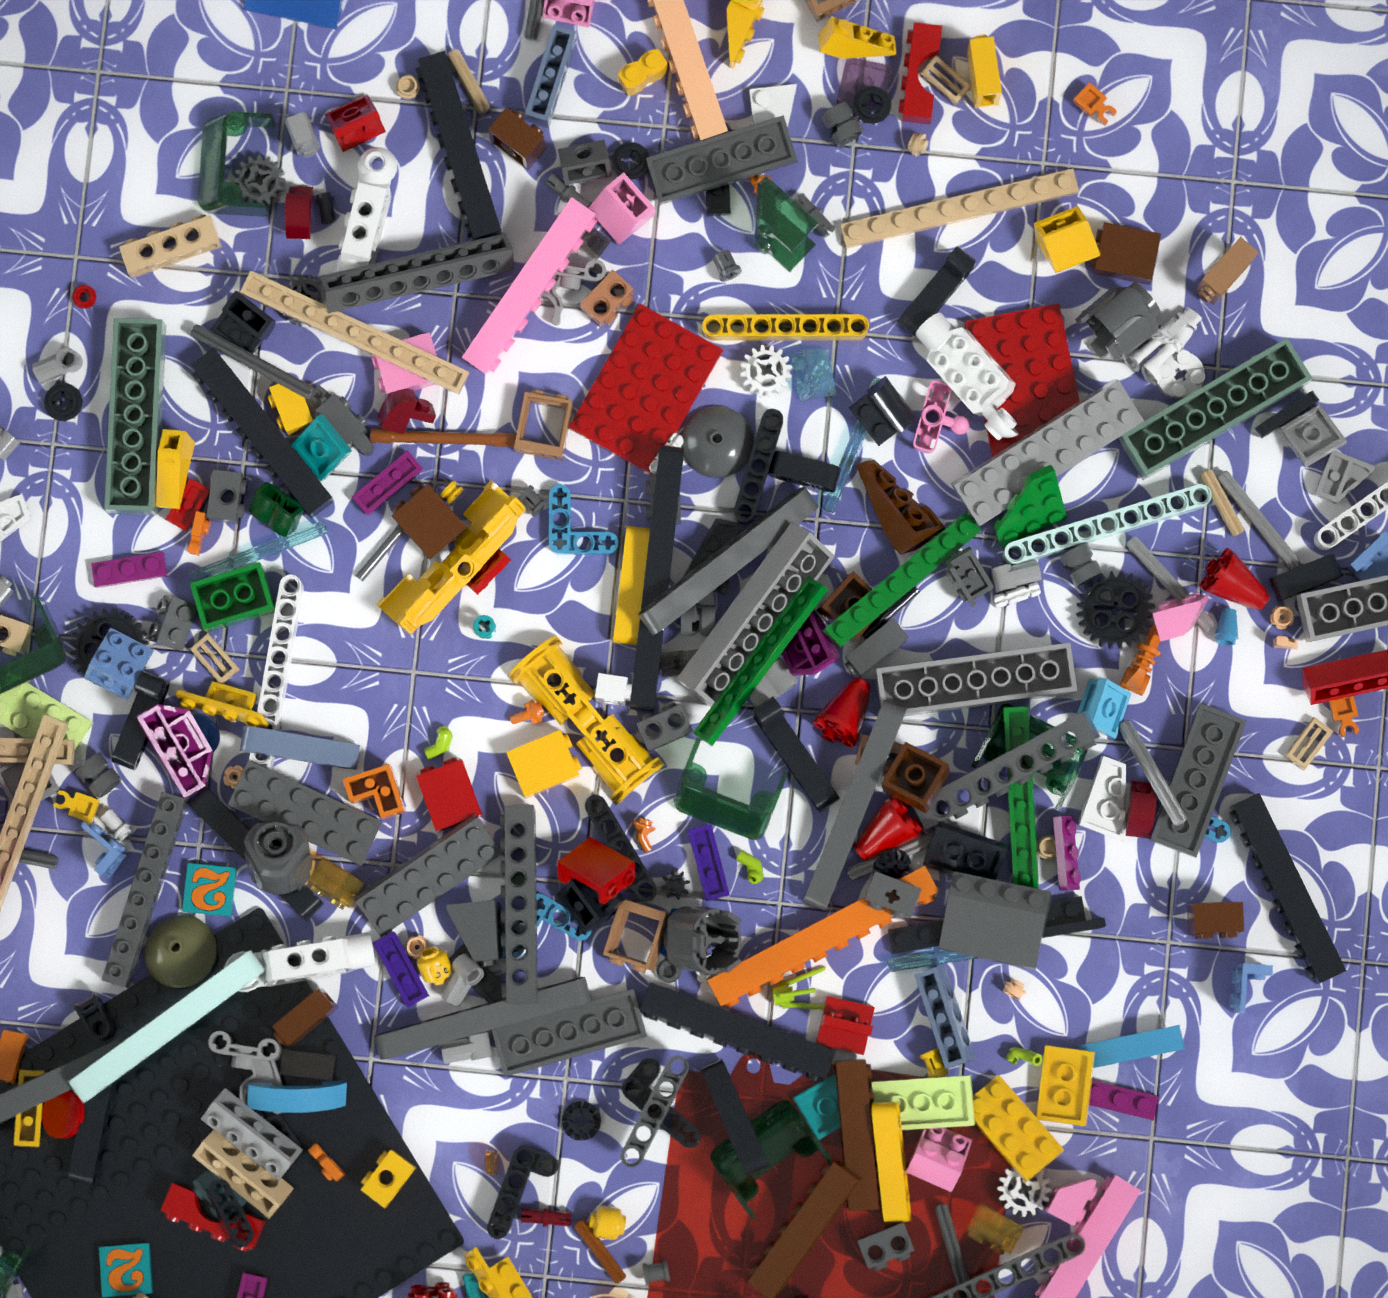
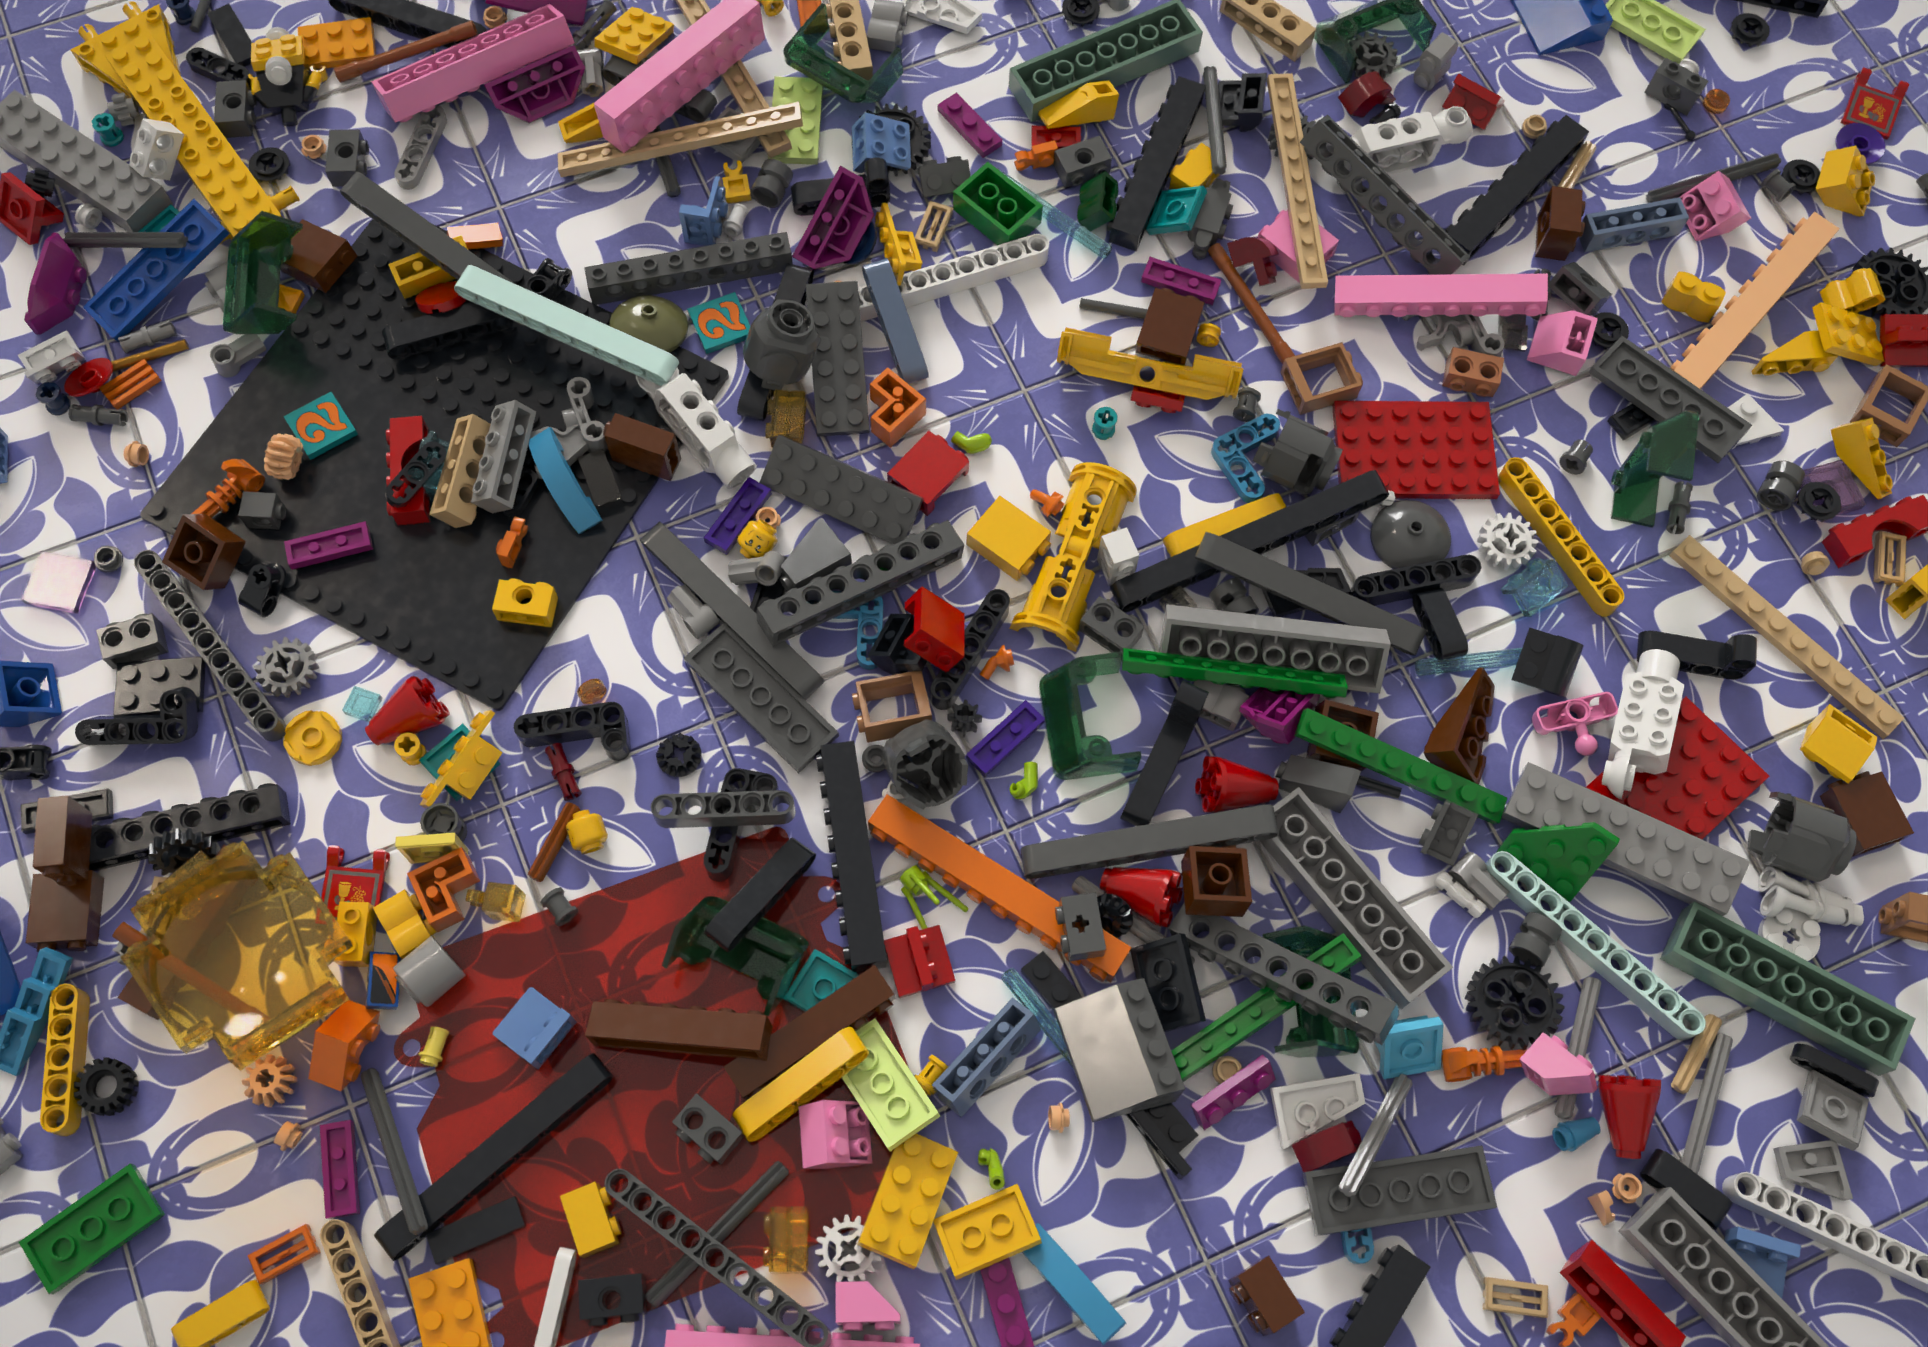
camera: 55 degrees right, 15 degrees down
none -> dark grey piece [1252,409,1343,496]

